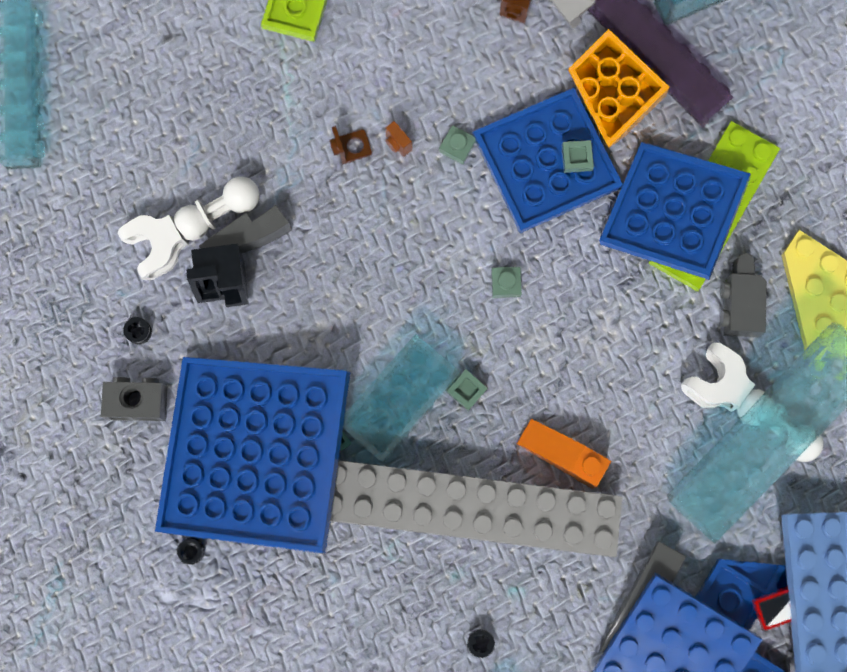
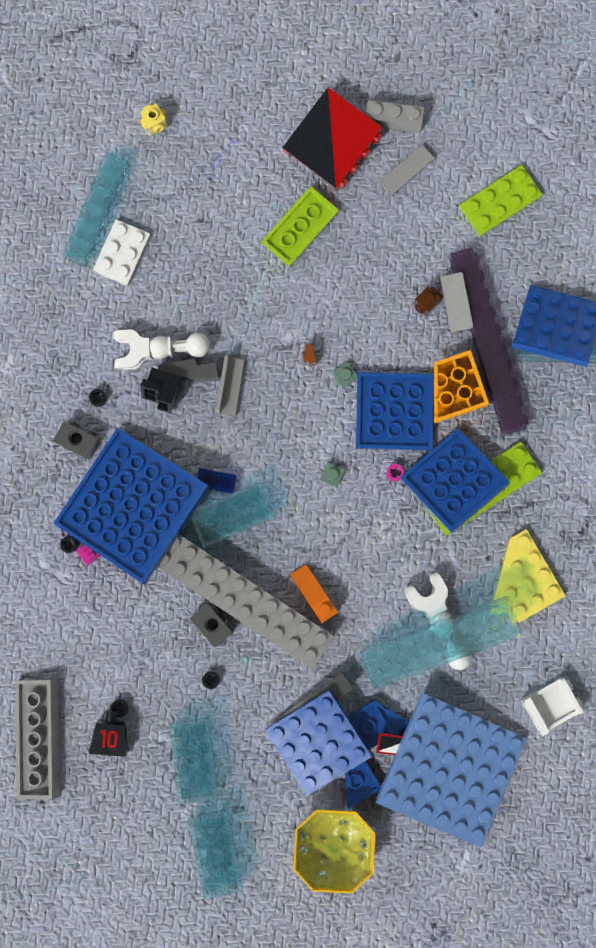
camera: 25 degrees right, 5 degrees up
reddish brown bracket [329,126,372,165] -> none
sand green plate [447,369,488,411] -> none
sand green plate [561,140,594,173] -> none
dark grey hinge [720,252,767,338] -> none
none -> dark pink tile [76,544,101,566]
none -> white plate [93,219,151,286]
none -> dark grey brick [190,603,233,648]
none -> clear blue plate [197,468,237,494]
none -> light grey panel [216,355,245,417]
none -> dark pink bush [387,464,404,482]

